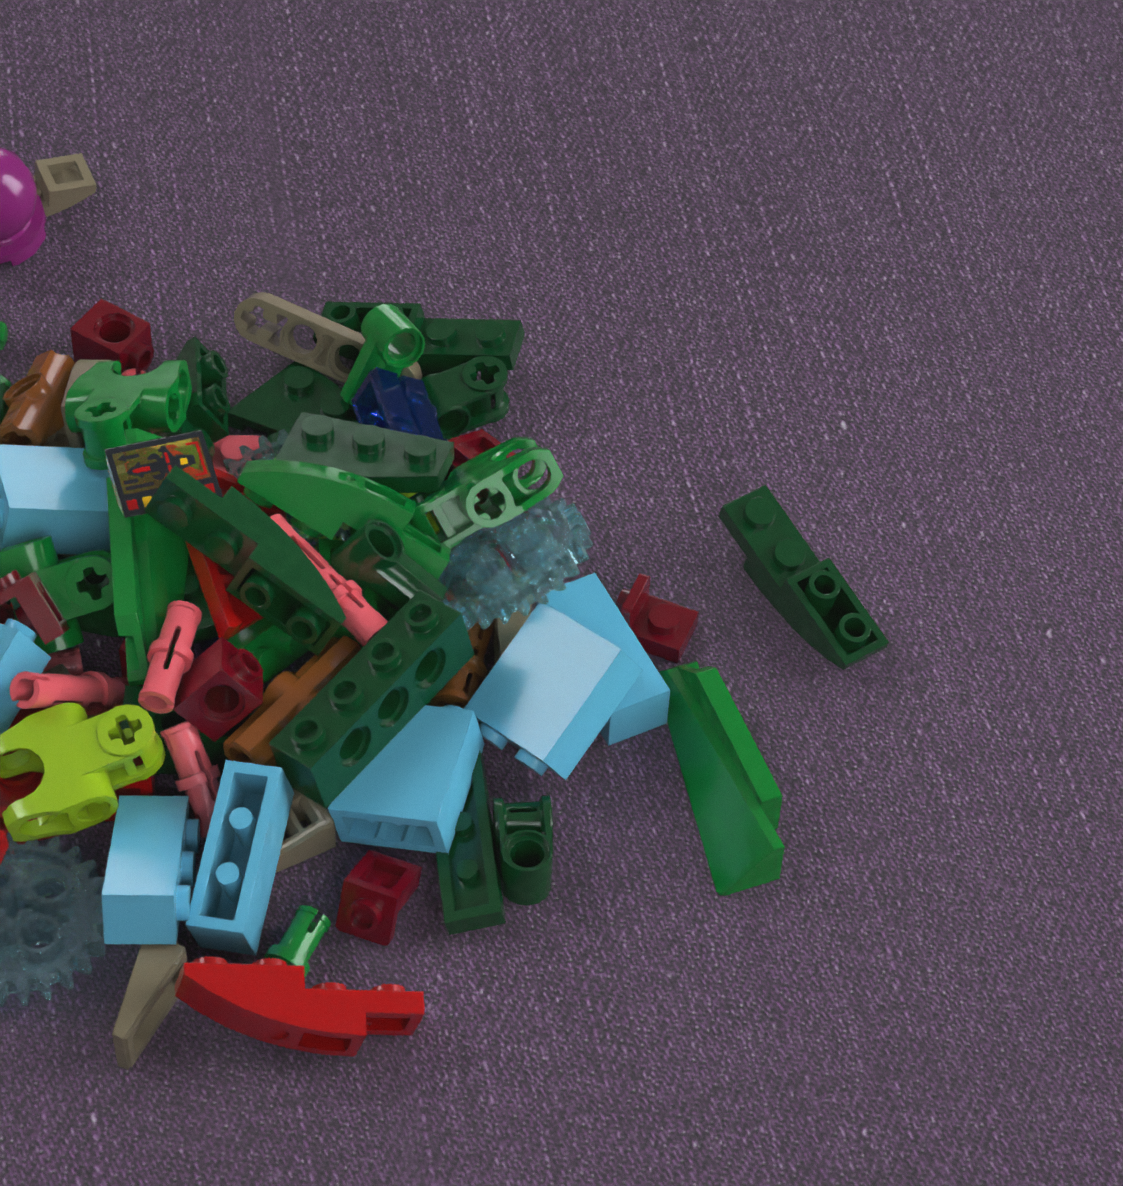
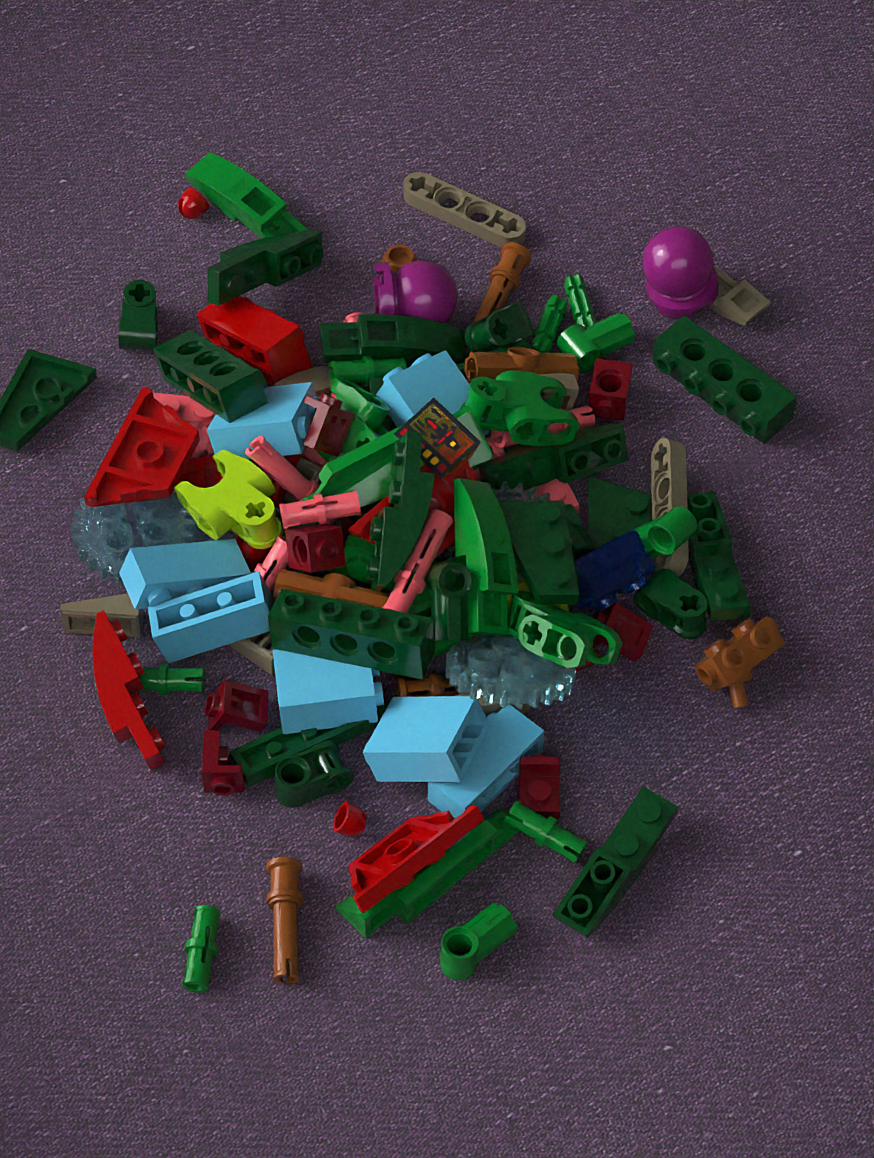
camera: 70 degrees right, 5 degrees up
none -> green pin [181,905,221,993]
none -> dark red bracket [202,730,244,796]
none -> dark orange pin [266,857,303,985]
none -> red hinge [333,801,367,837]
none -> red wing [348,805,485,913]
none -> green piece [440,903,518,980]
none -> green pin [504,800,588,864]
none -> green piece [556,313,635,373]
none -> dark green brick [652,315,797,444]
none -> dark orange brick [695,617,786,709]

